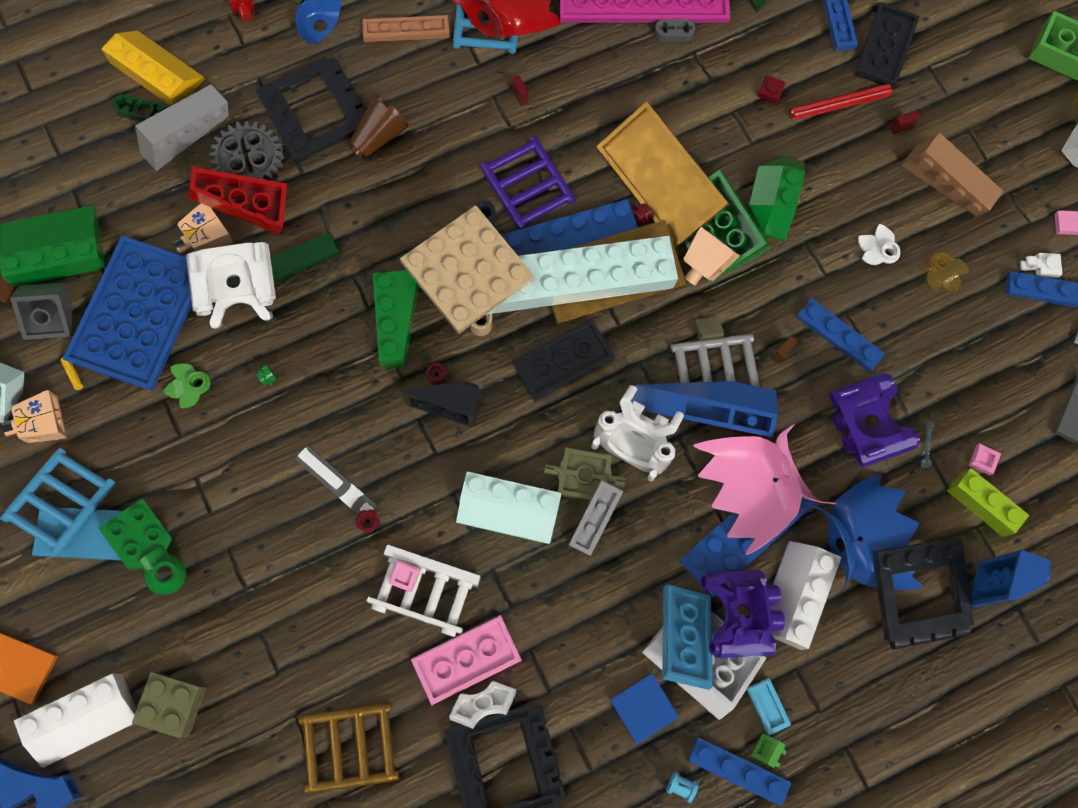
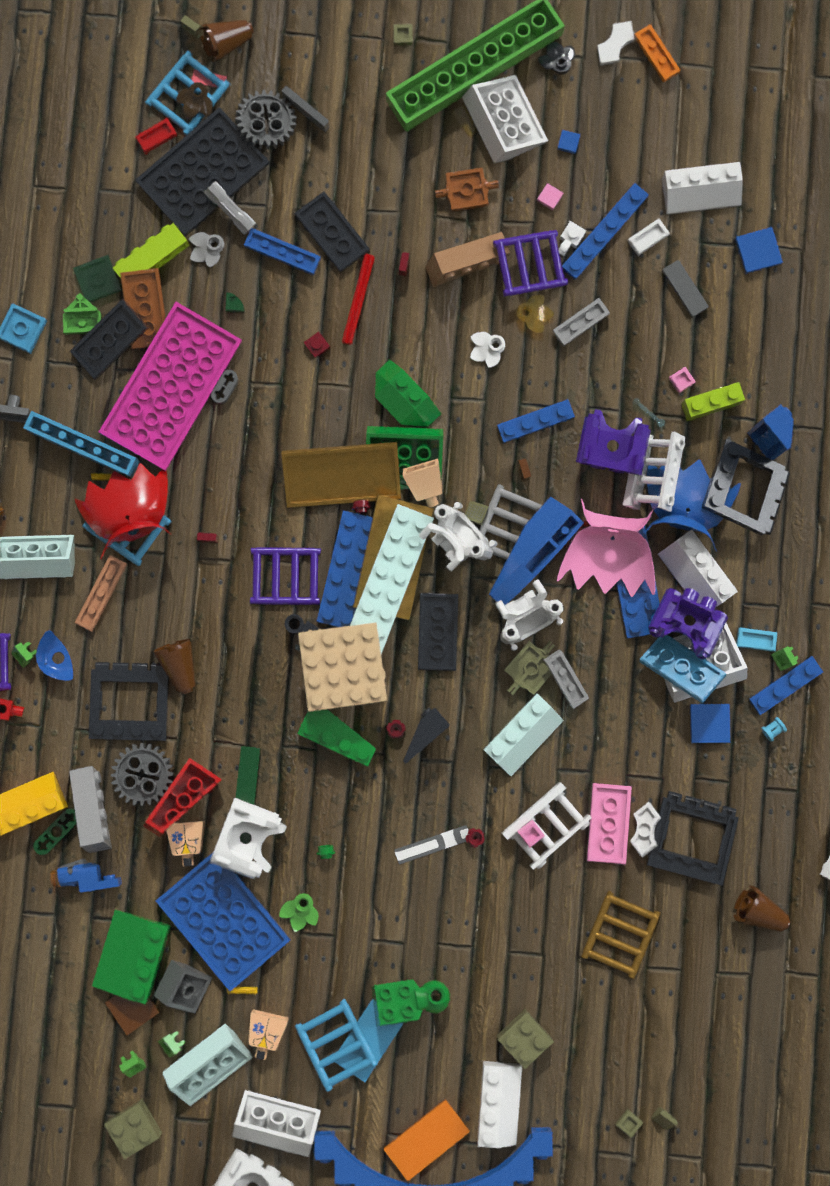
camera: 55 degrees left, 10 degrees up
none -> blue plate [50,858,122,892]
none -> white piece [419,502,497,571]
none -> dark orange plate [435,167,499,212]
none -> dark purple bar [493,230,568,296]
none -> light grey plate [552,298,610,347]
none -> white fence [623,432,685,512]

